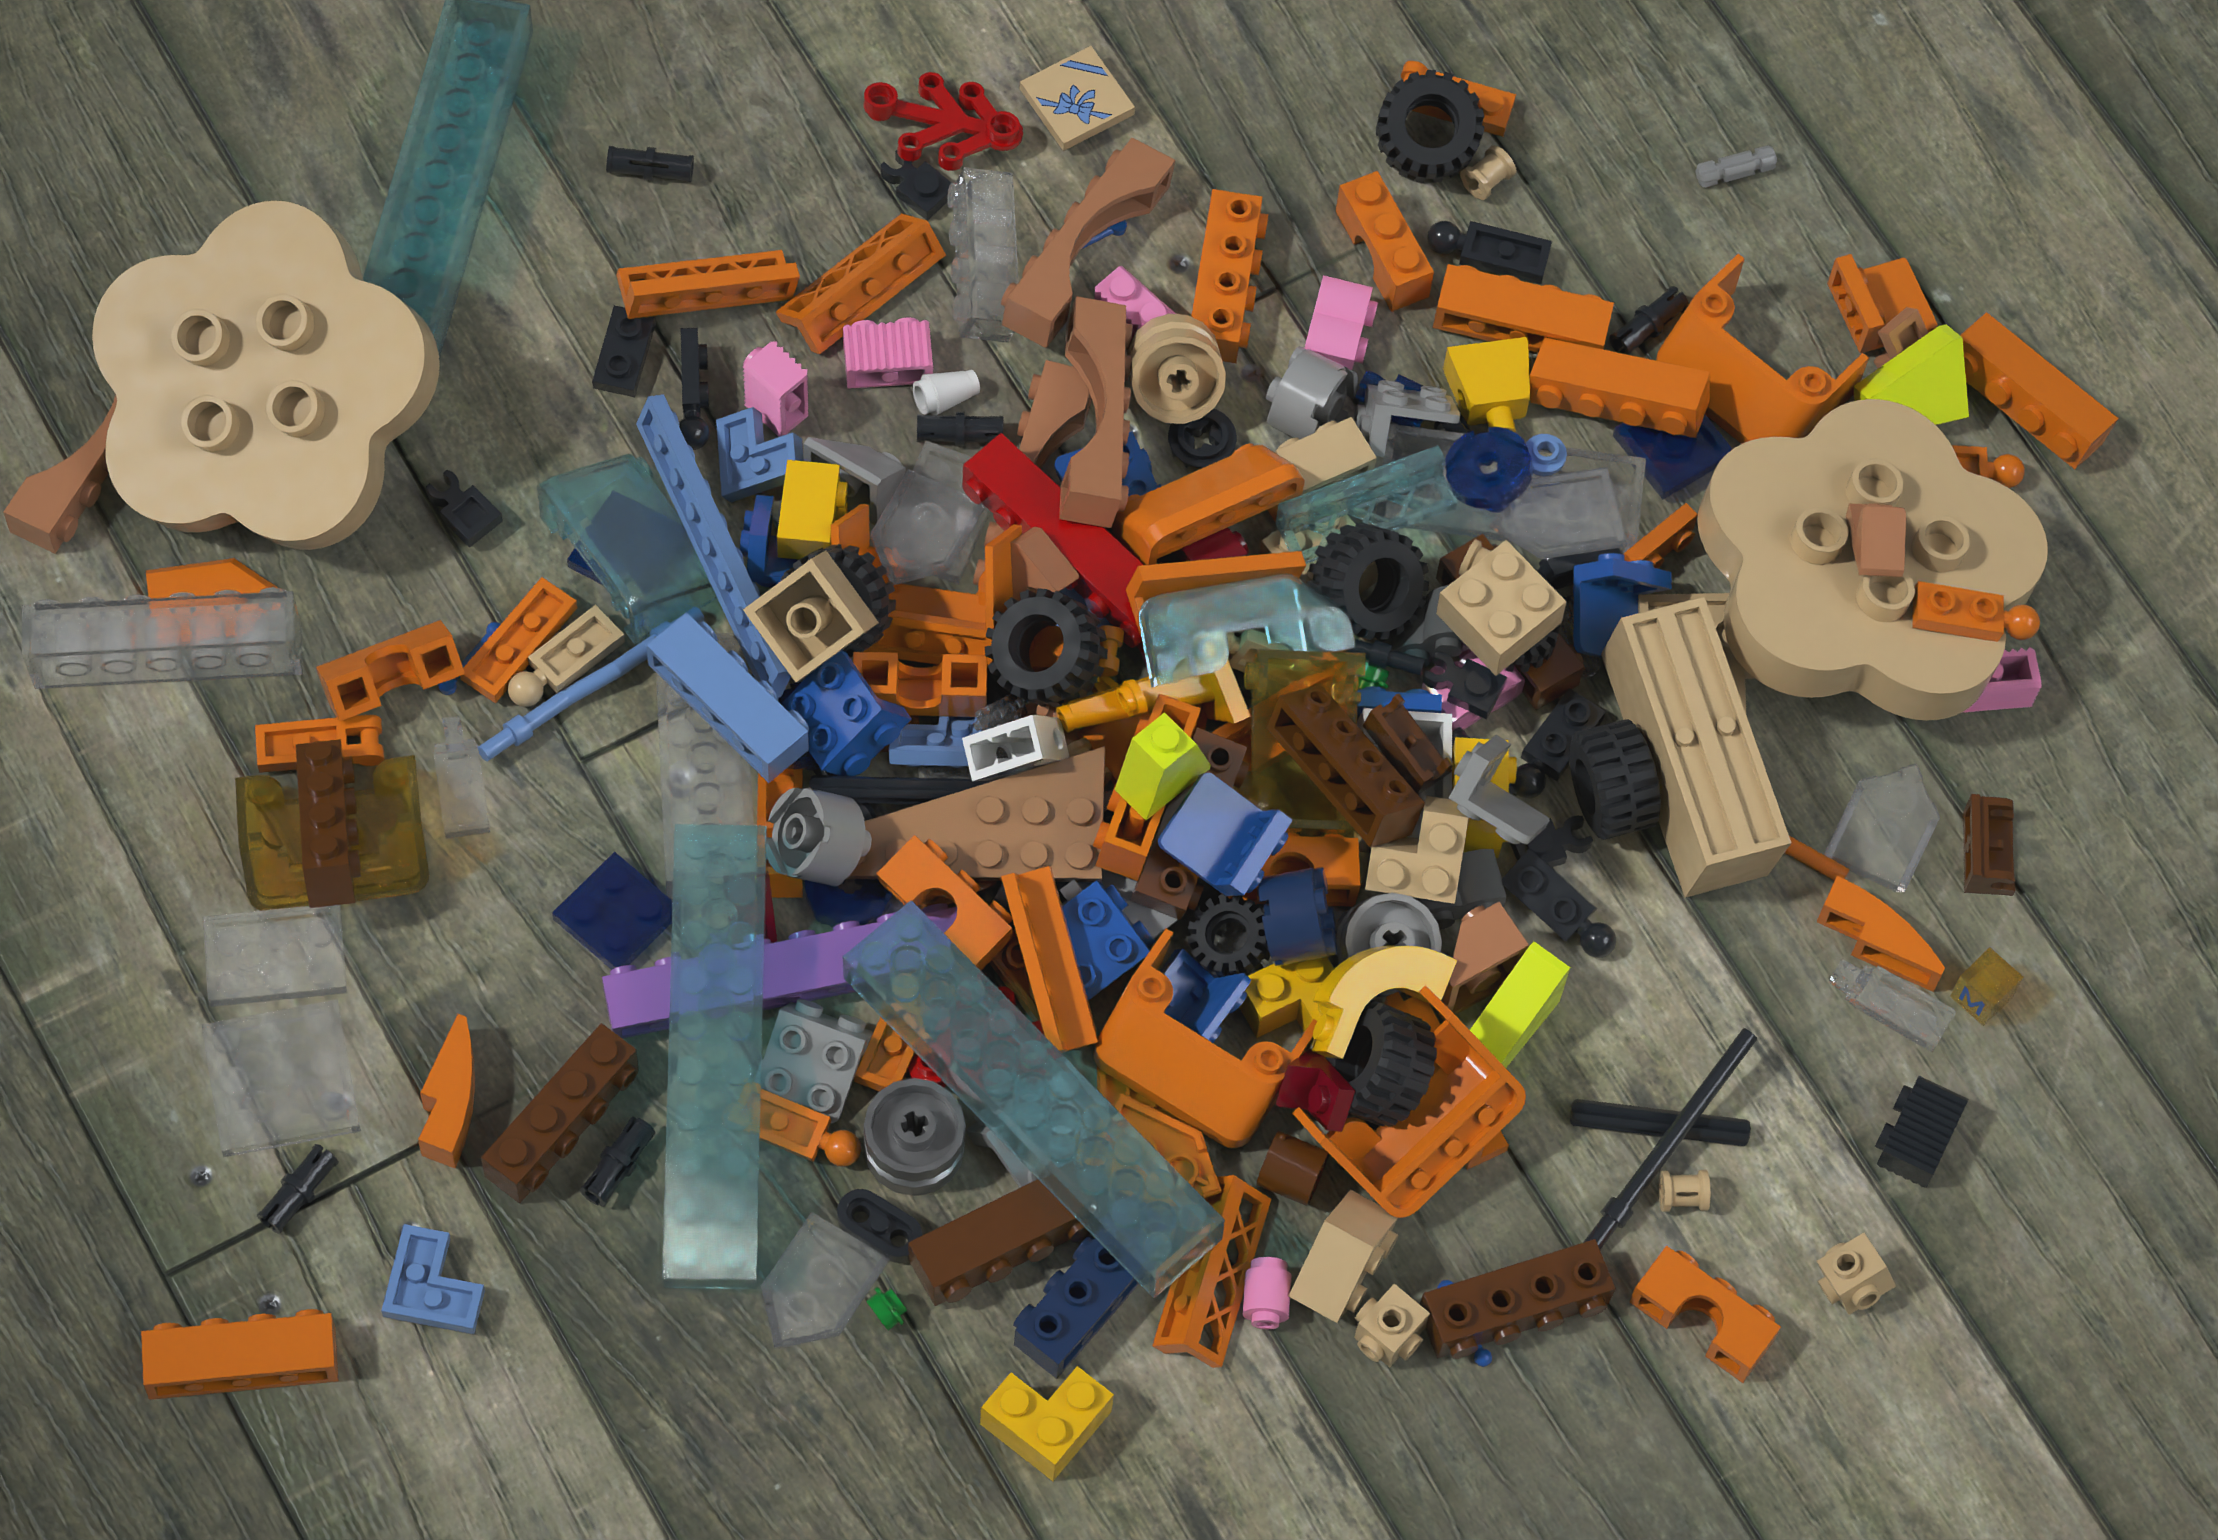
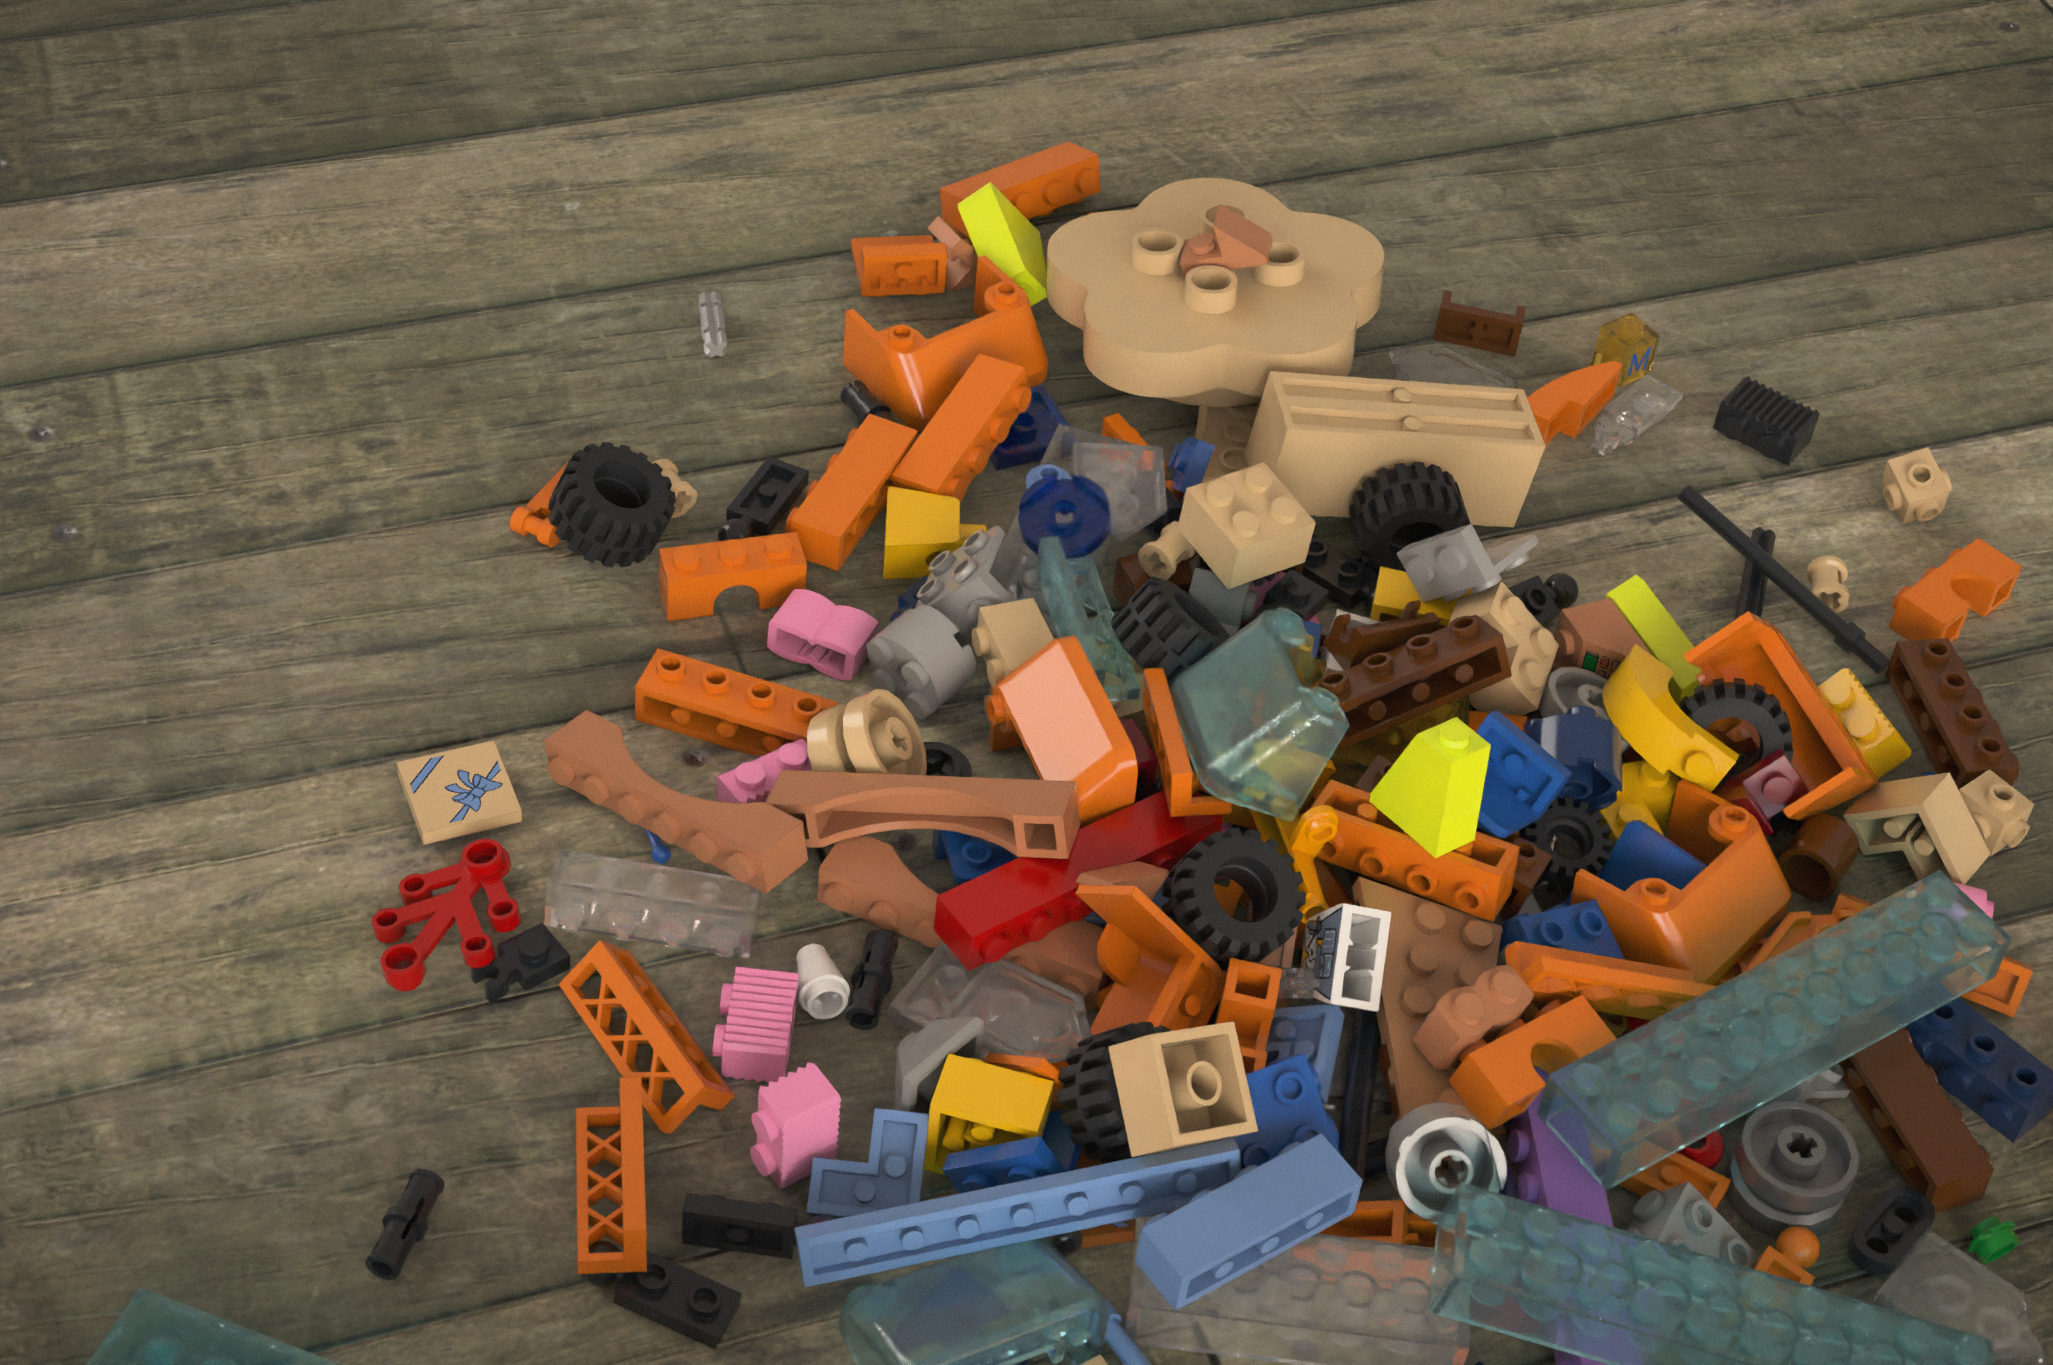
camera: 80 degrees left, 20 degrees down
orange plate [1913,581,2040,642] -> none
none -> nougat brick [1413,965,1534,1070]
none -> yellow brick [1818,668,1912,779]

